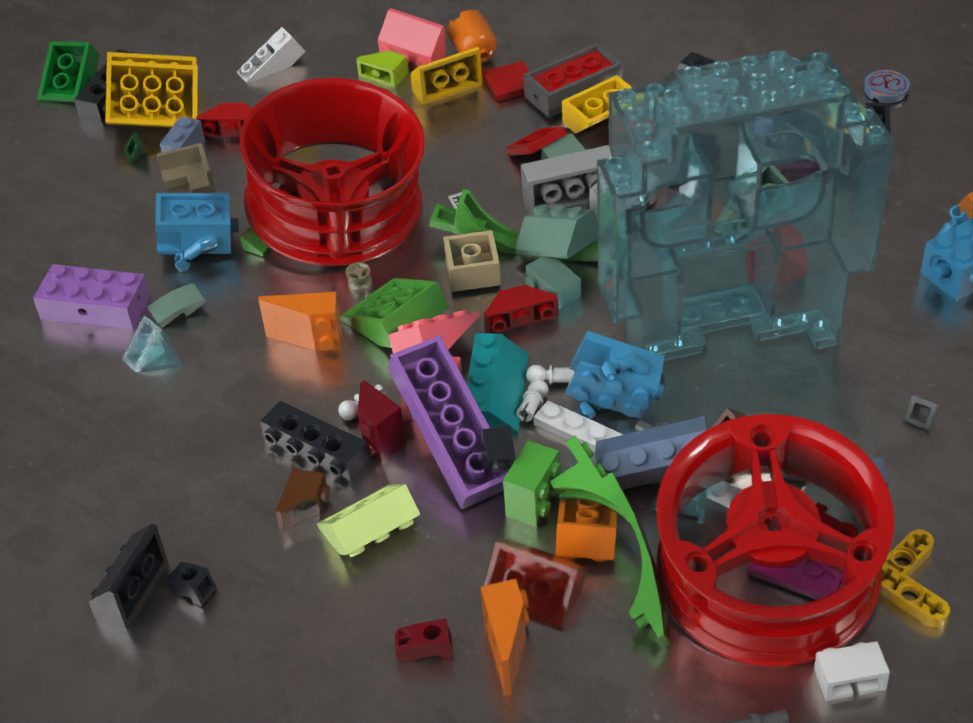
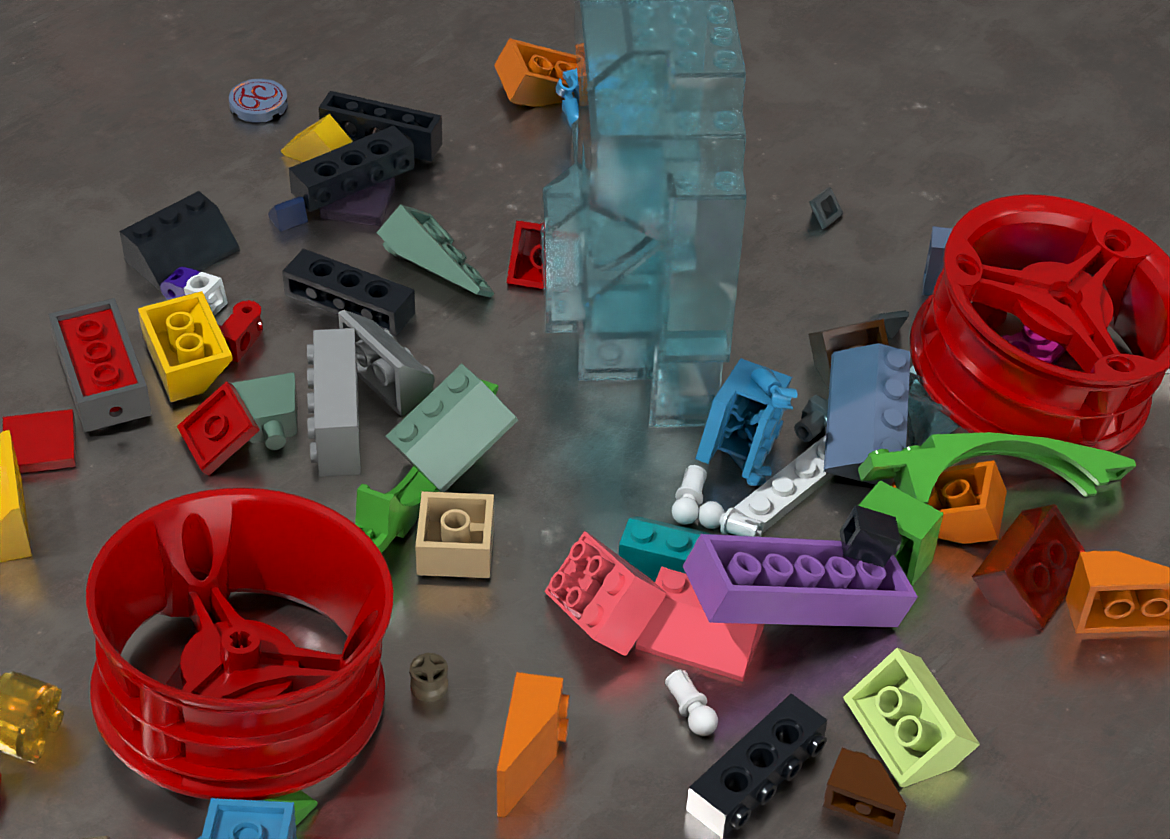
camera: 85 degrees left, 0 degrees up
bright green slope [340,278,449,348] -> none
dark red slope [358,380,406,462] -> none
dark red leg [394,619,454,662] -> none
red slope [483,285,559,334] -> none
sand green brick [525,256,581,309] -> none

